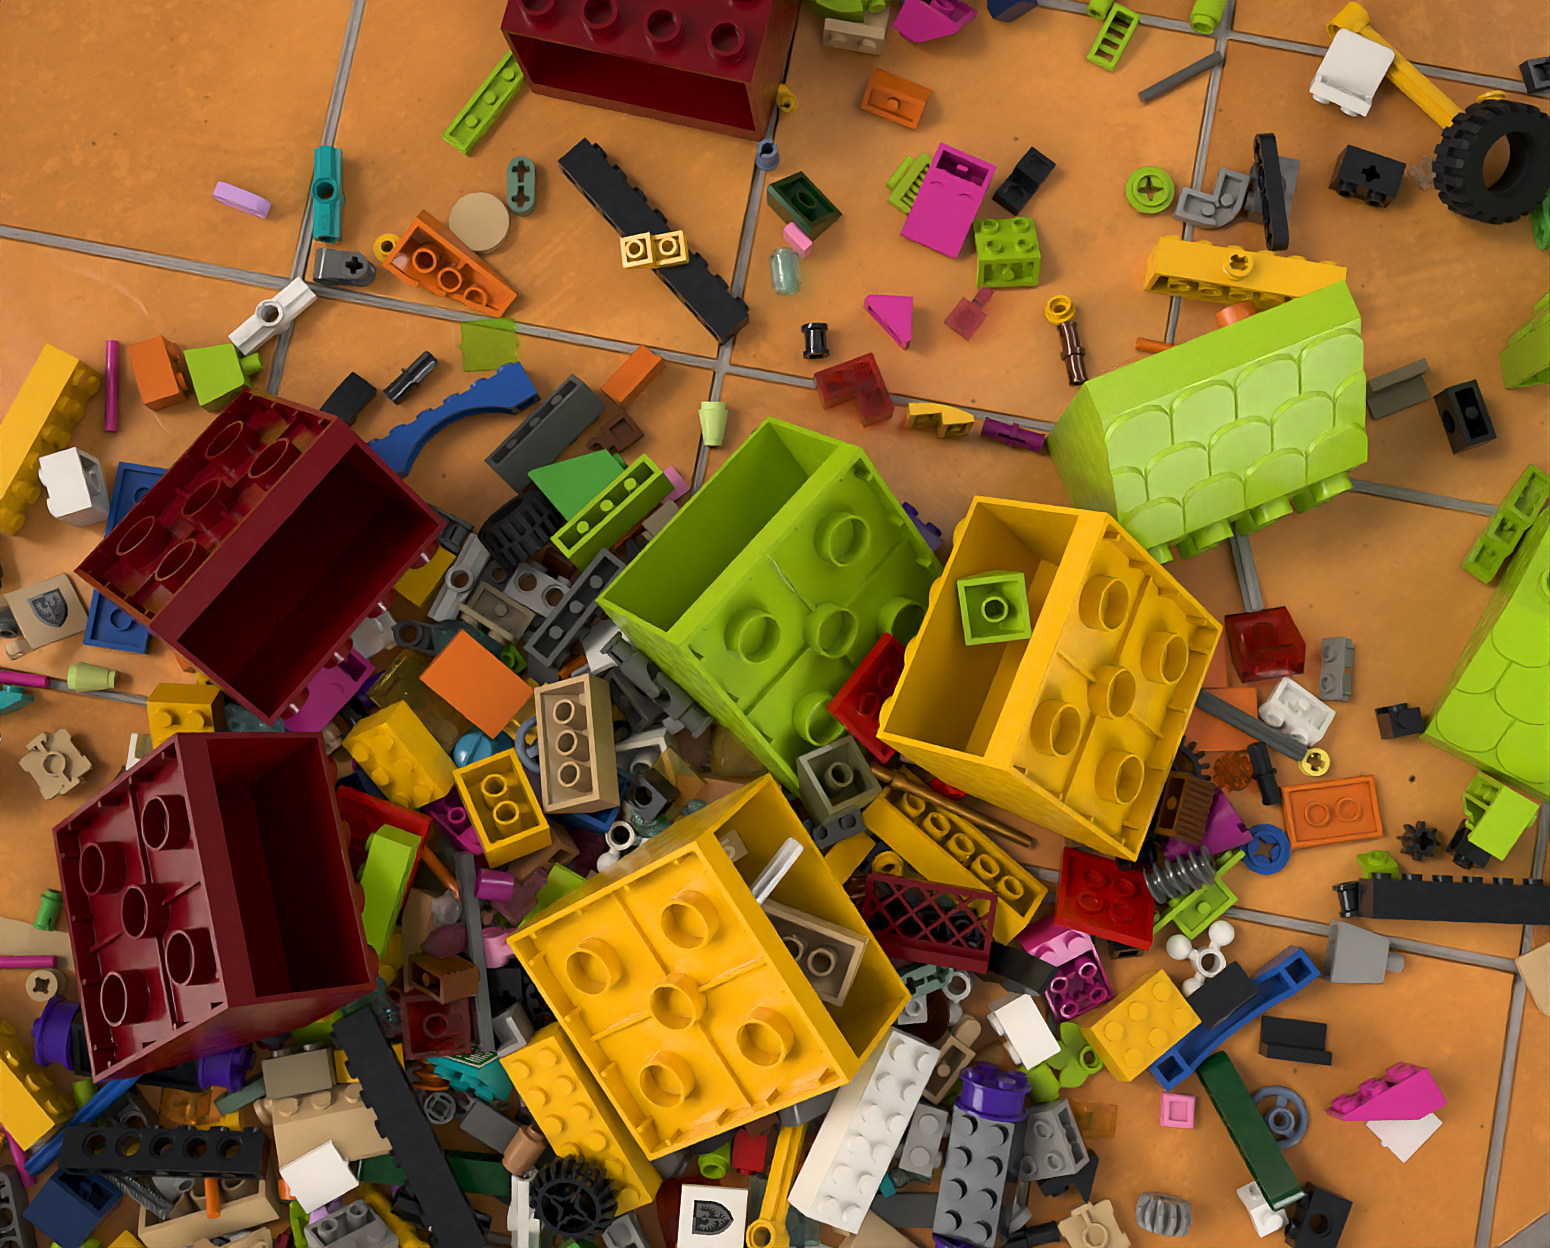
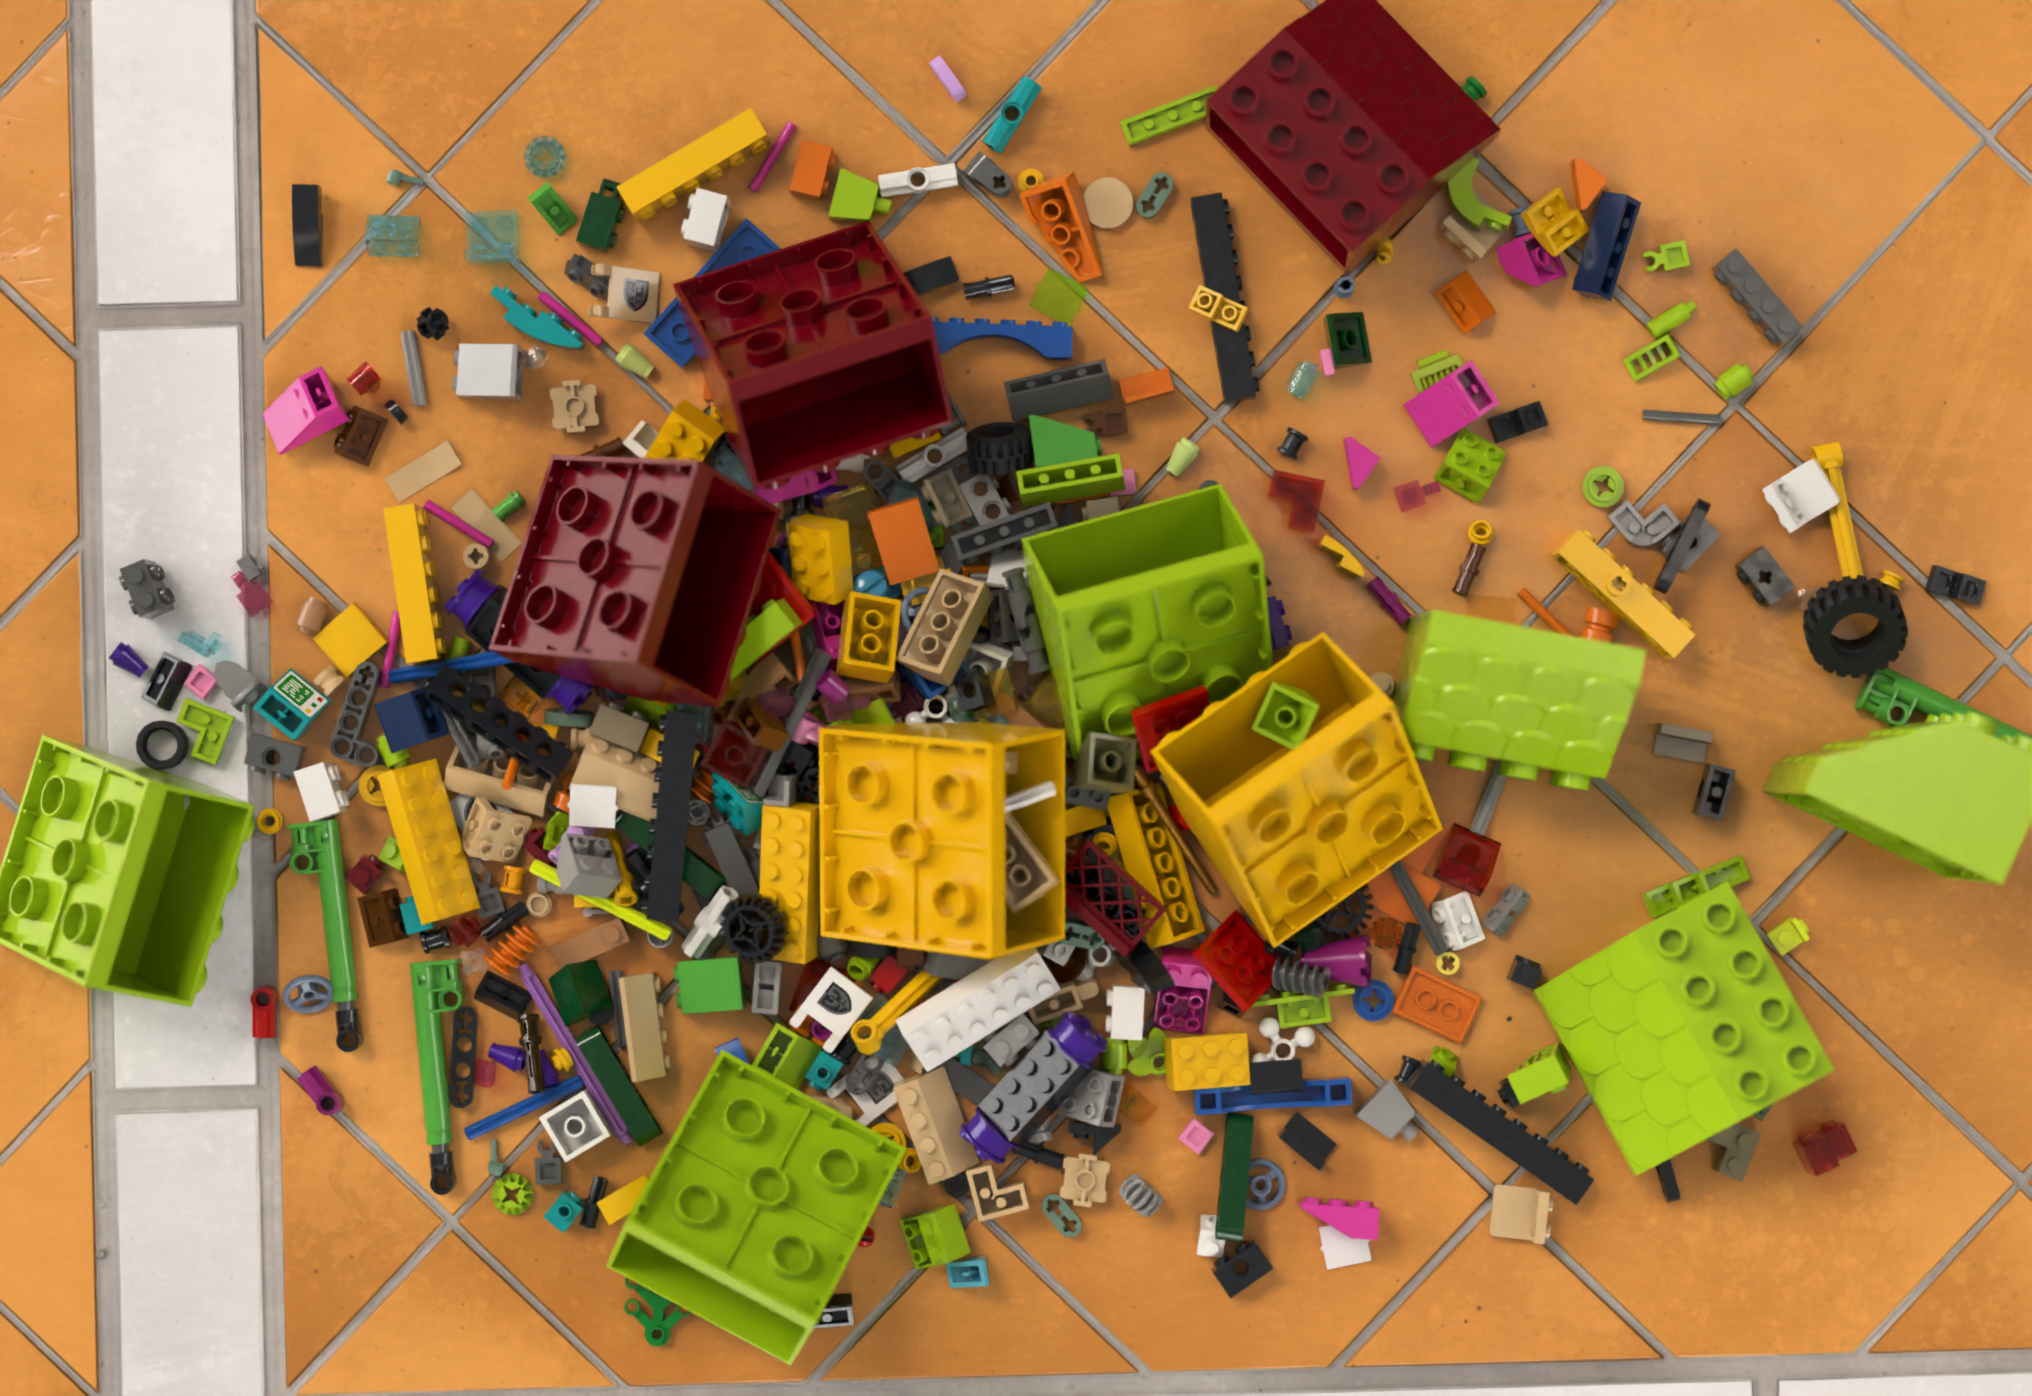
camera: 30 degrees right, 5 degrees up
clear plate [429,889,463,928] -> none
medium nougat brick [502,1124,548,1176] -> none
reddish brown brick [1154,771,1216,846] -> none
black gear [1396,821,1441,861] -> none

